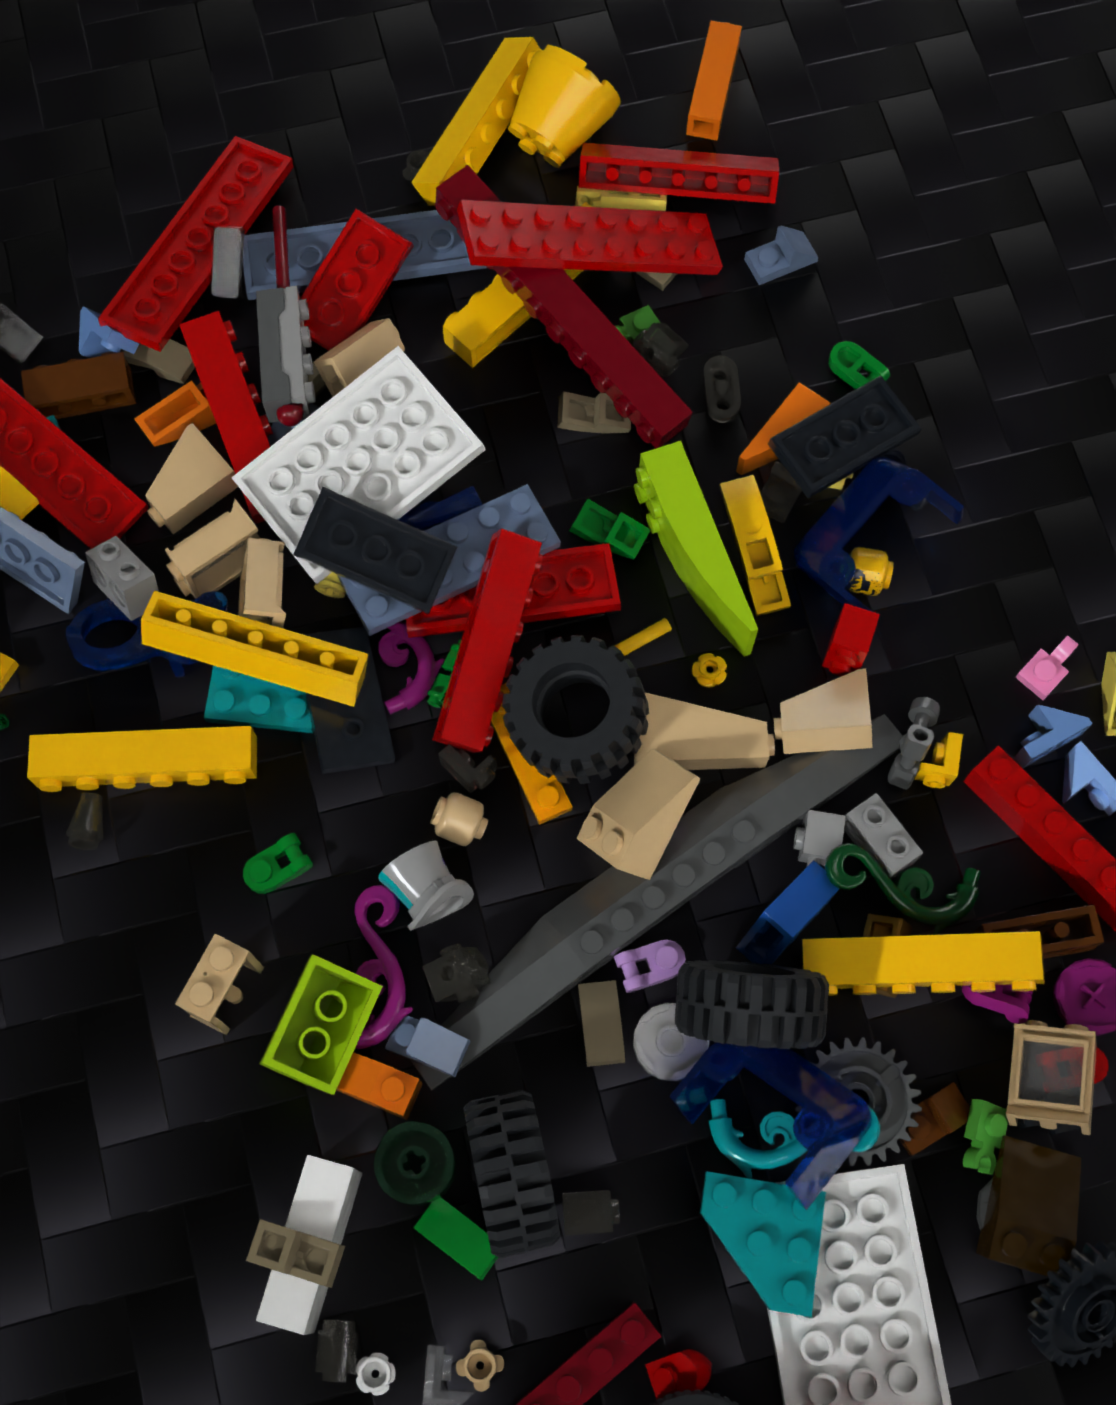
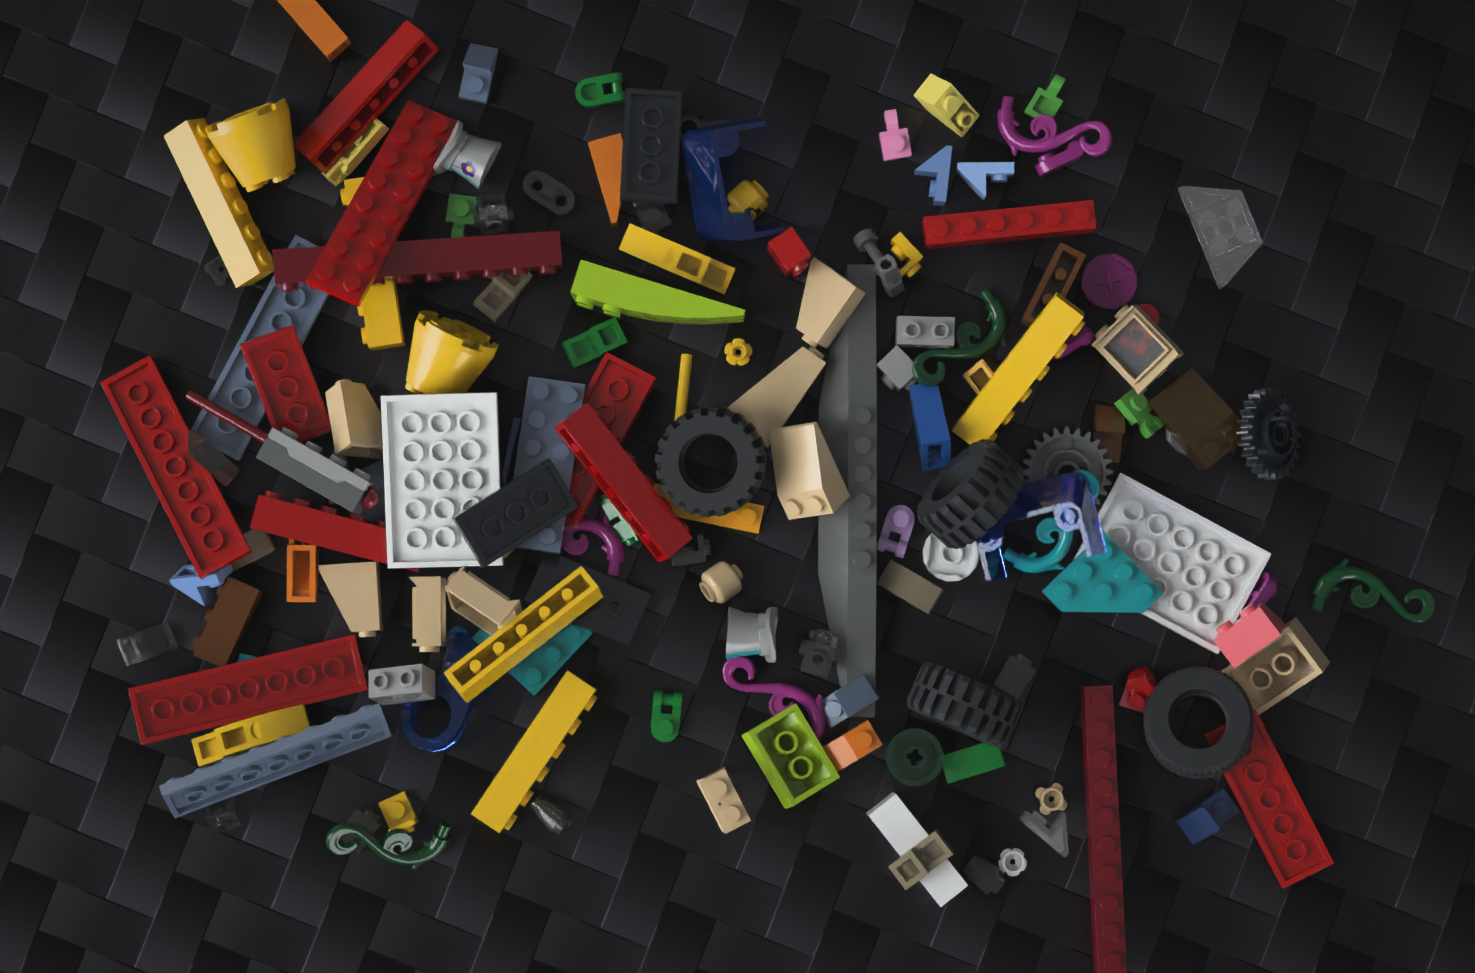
camera: 55 degrees left, 15 degrees up
none -> yellow cone [405,310,499,394]
none -> light grey hat [433,120,501,190]

